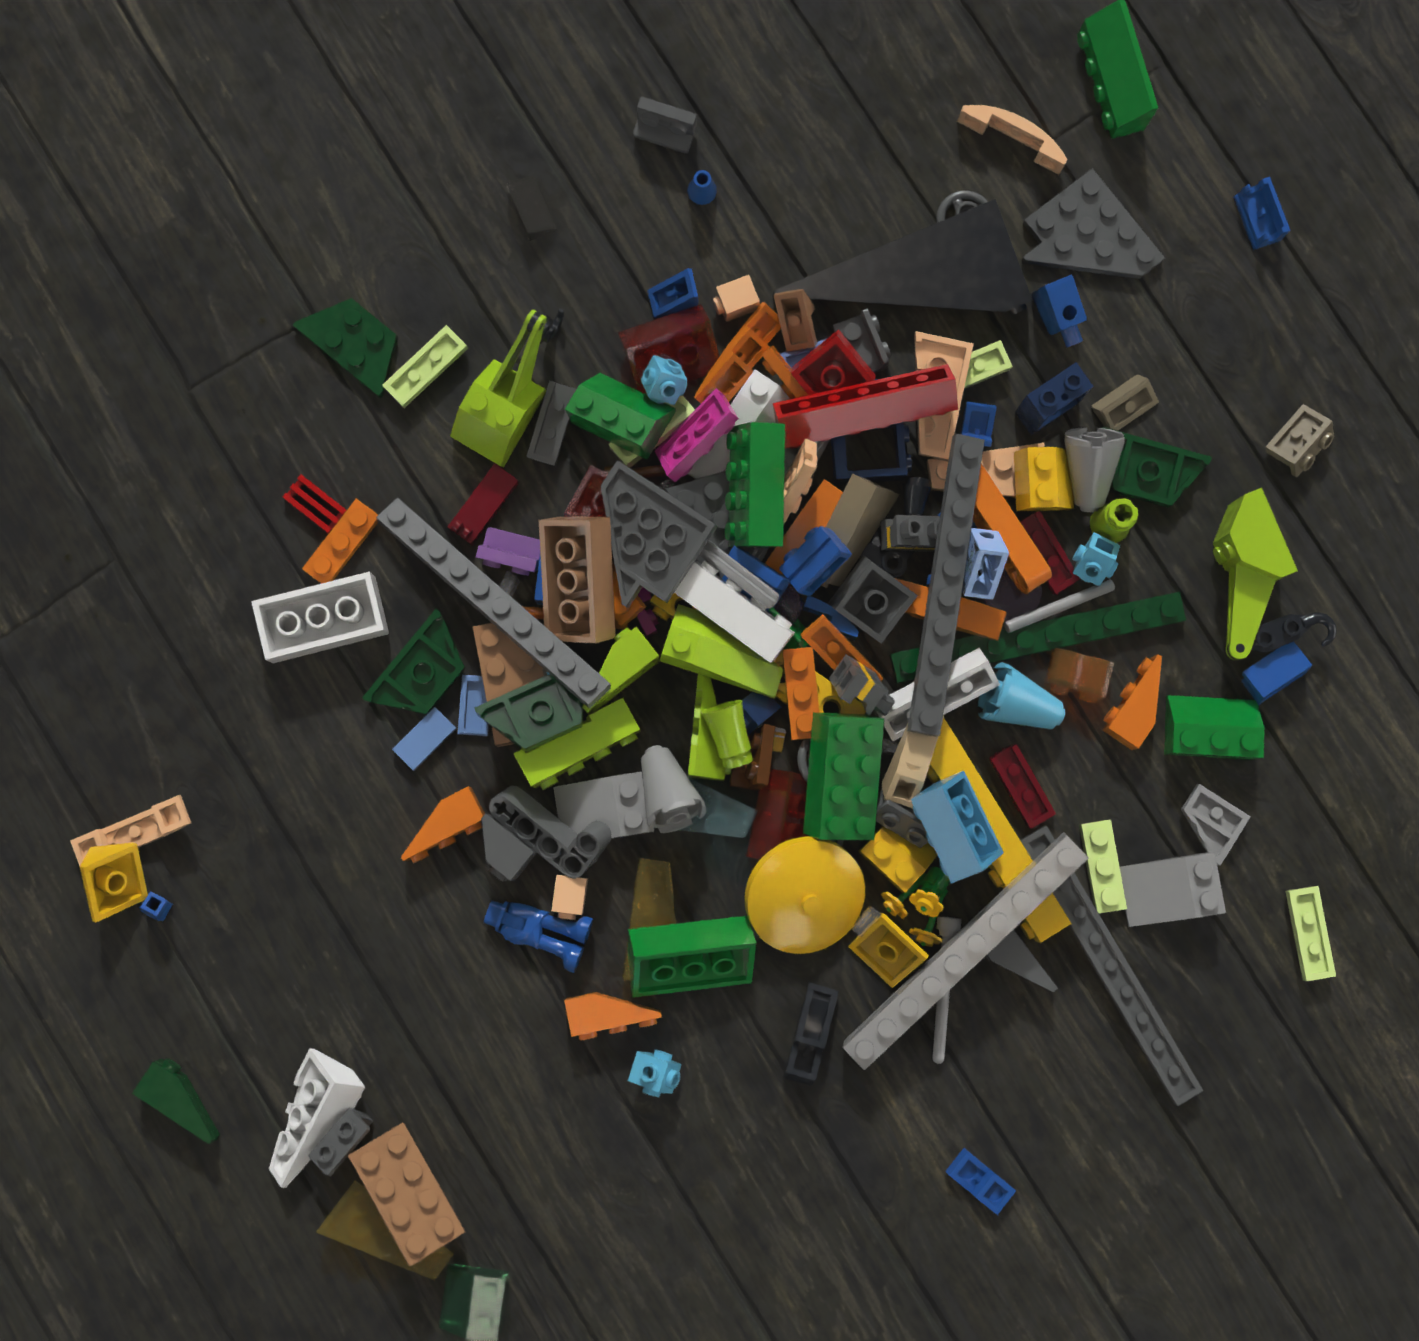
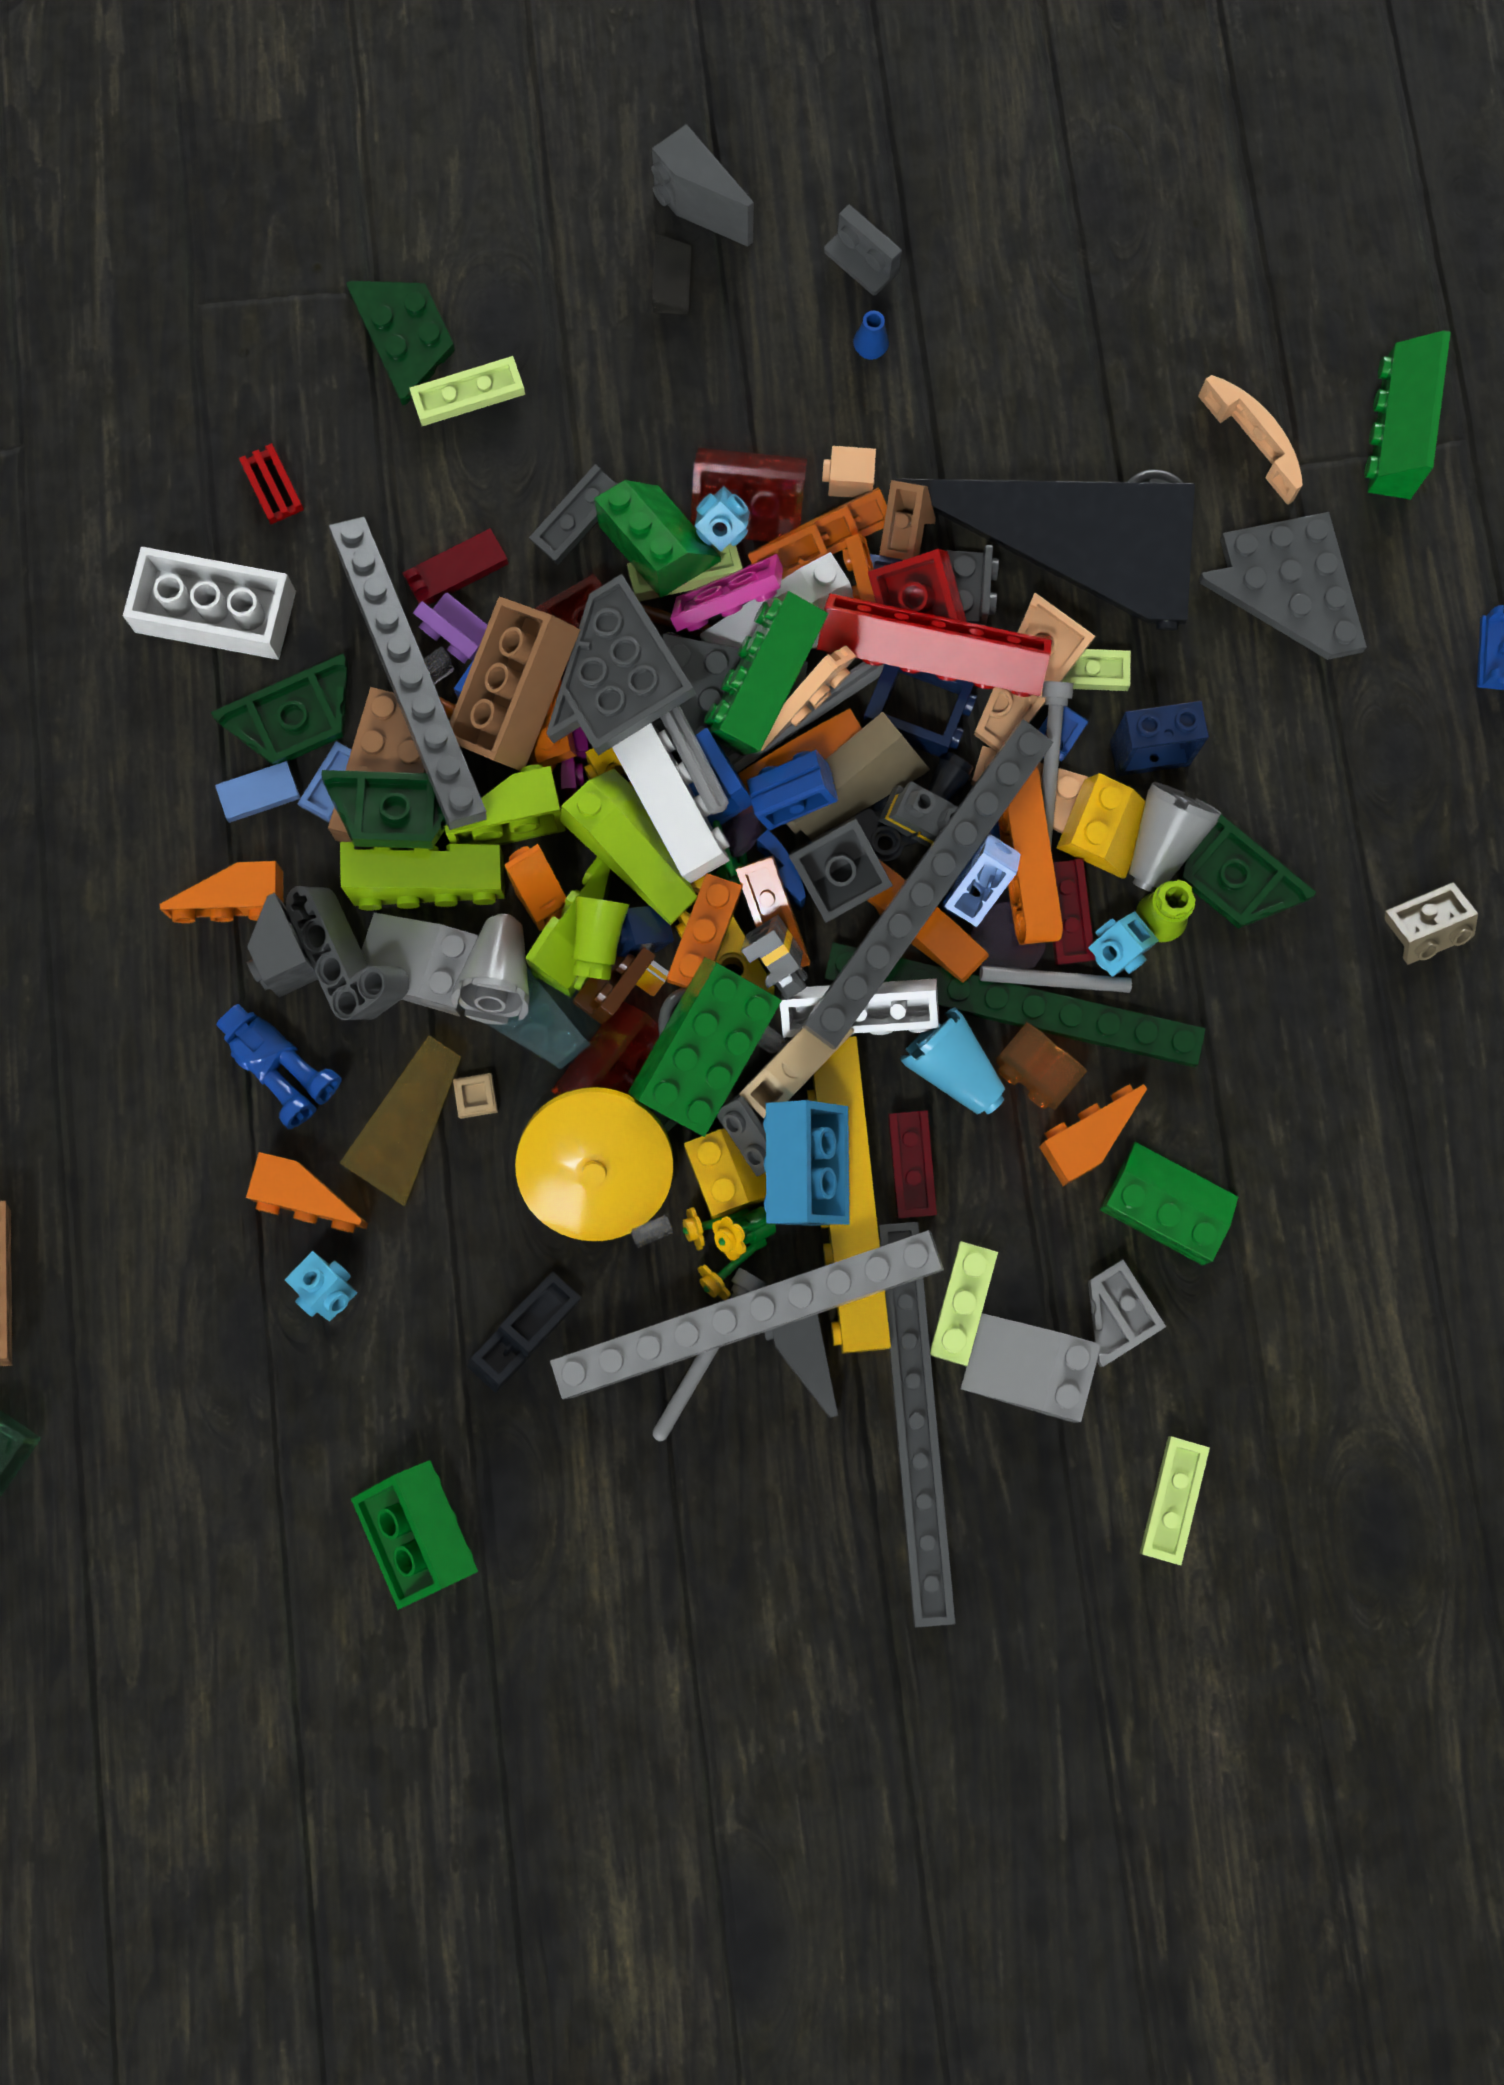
camera: 30 degrees right, 5 degrees down
orange plate [302,498,378,584] -> none
lime slope [450,308,564,467] -> none
light nougat brick [551,874,588,920] -> none
green slope [627,916,756,997] -> none
blue slope [648,268,698,318] -> none
yellow slope [848,912,929,988] -> none
blue slope [945,1148,1016,1215] -> none
blue torso [1031,274,1087,348] -> none
dark tan slope [1091,375,1159,431] -> none
lime slope [1213,488,1337,660] -> none
blue hinge [1241,641,1312,705] -> none
none -> green slope [351,1460,478,1610]
none -> tan tile [453,1073,498,1119]
none -> orange slope [504,844,566,931]
none -> dark grey slope [651,124,754,247]
none -> light grey piece [1041,681,1074,846]

